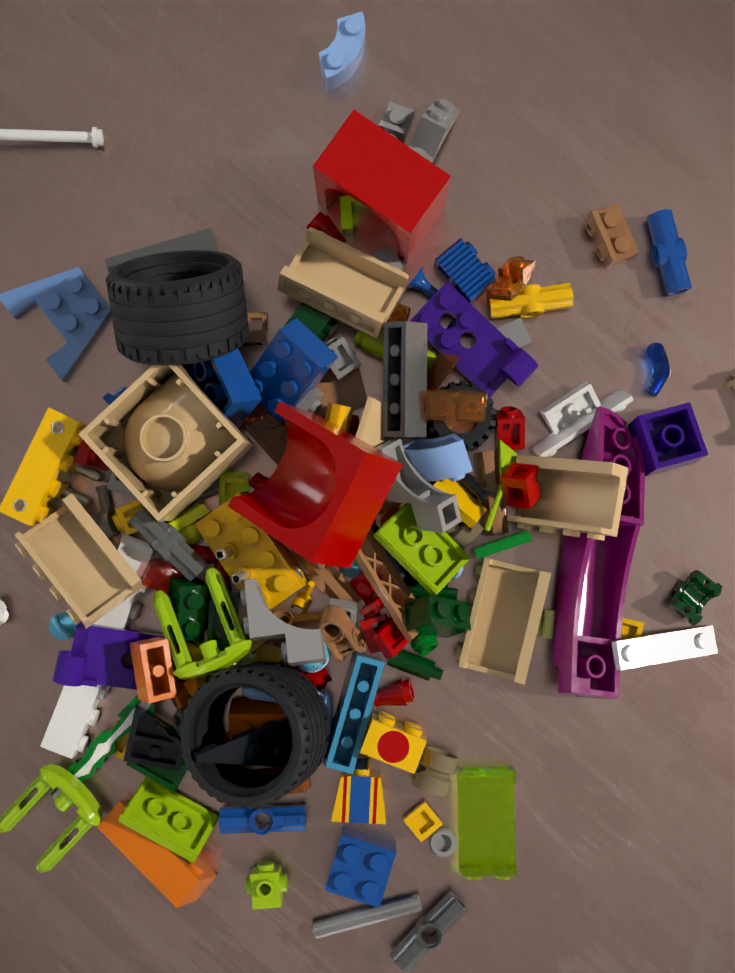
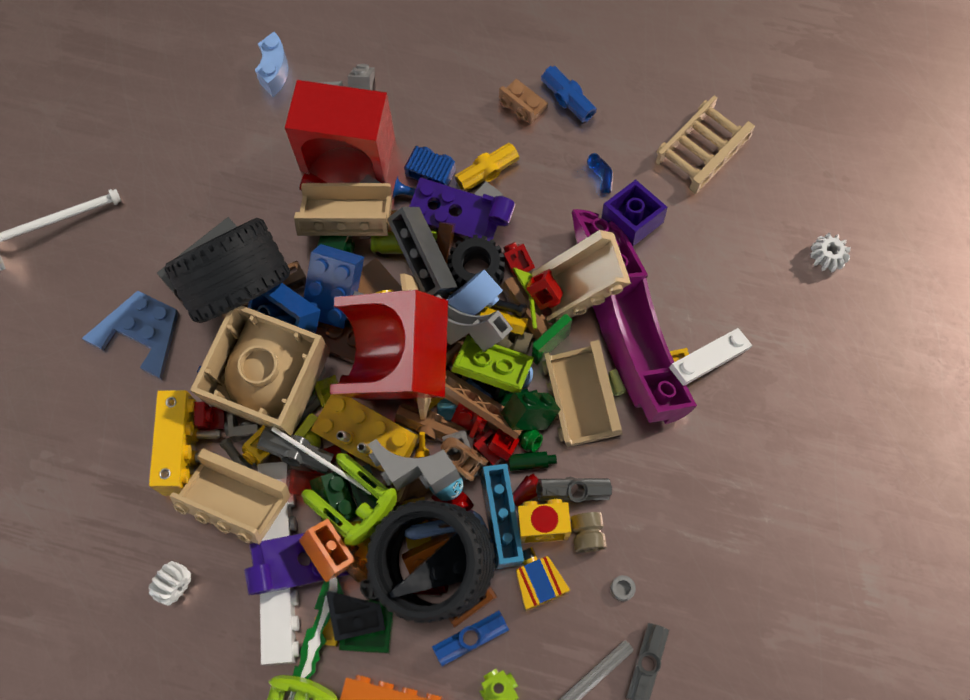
camera: 25 degrees left, 15 degrees down
medium azure tile [49,612,76,640] -> none
lime tile [118,776,219,864] -> none
blue brick [324,826,397,908] -> none
light grey bracket [325,337,361,381] -> none
lime bracket [340,194,367,237] -> none
yellow plate [403,800,443,843] -> none
clear orange slope [425,389,487,422] -> none
clear neon green panel [457,766,518,881] -> none
clear orange slope [485,256,535,301] -> none
white bracket [529,381,633,457] -> none
dark green piece [670,570,722,626] -> none
none -> white piece [271,427,371,495]
none -> dark grey piece [536,477,612,502]

